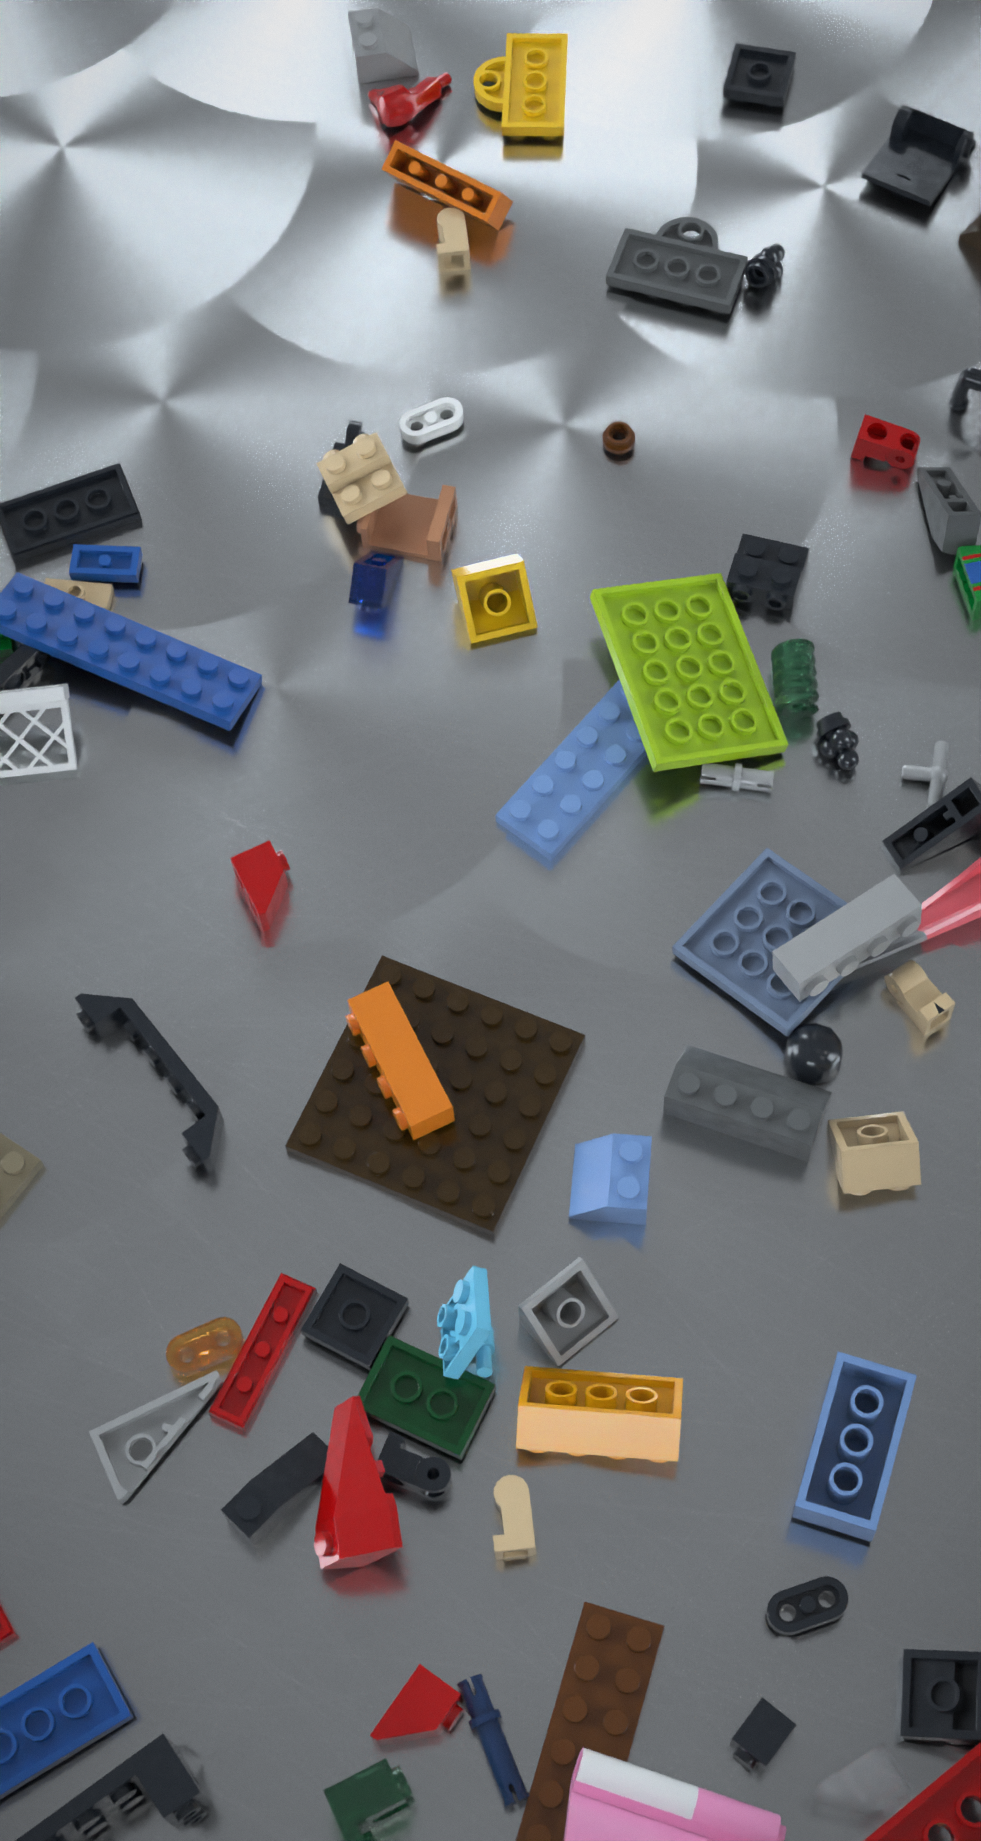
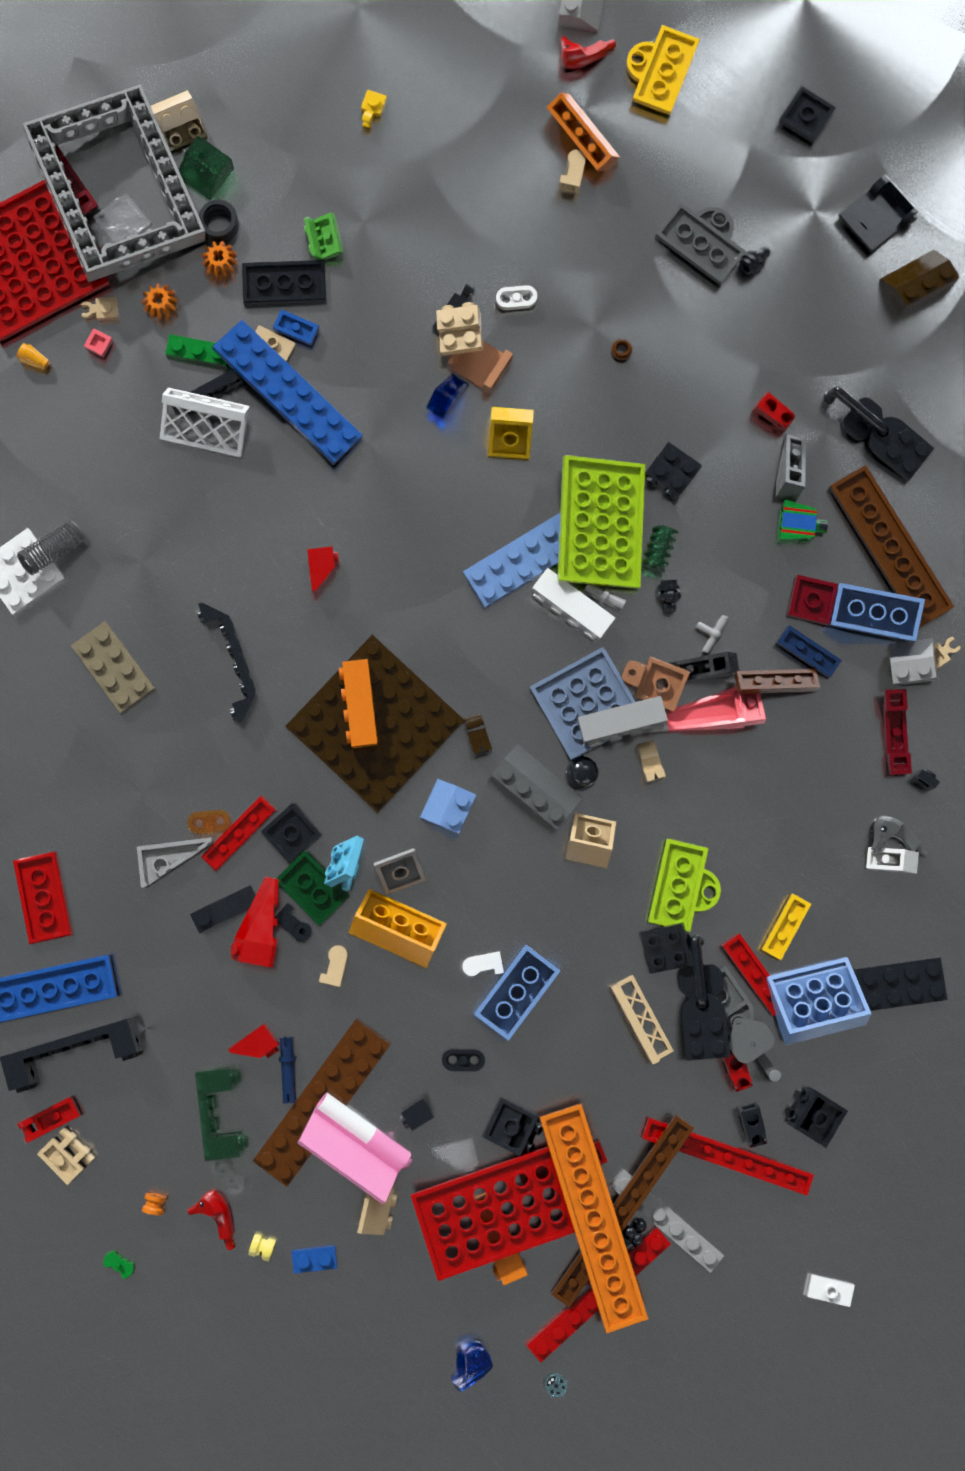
camera: 10 degrees right, 20 degrees up
none -> bright green bracket [304,212,344,261]
none -> yellow plate [361,90,387,129]
none -> white leg [463,951,504,976]
none -> dark brown leg [464,713,492,756]
none -> white brick [532,568,615,641]
none -> nougat plate [622,656,690,712]

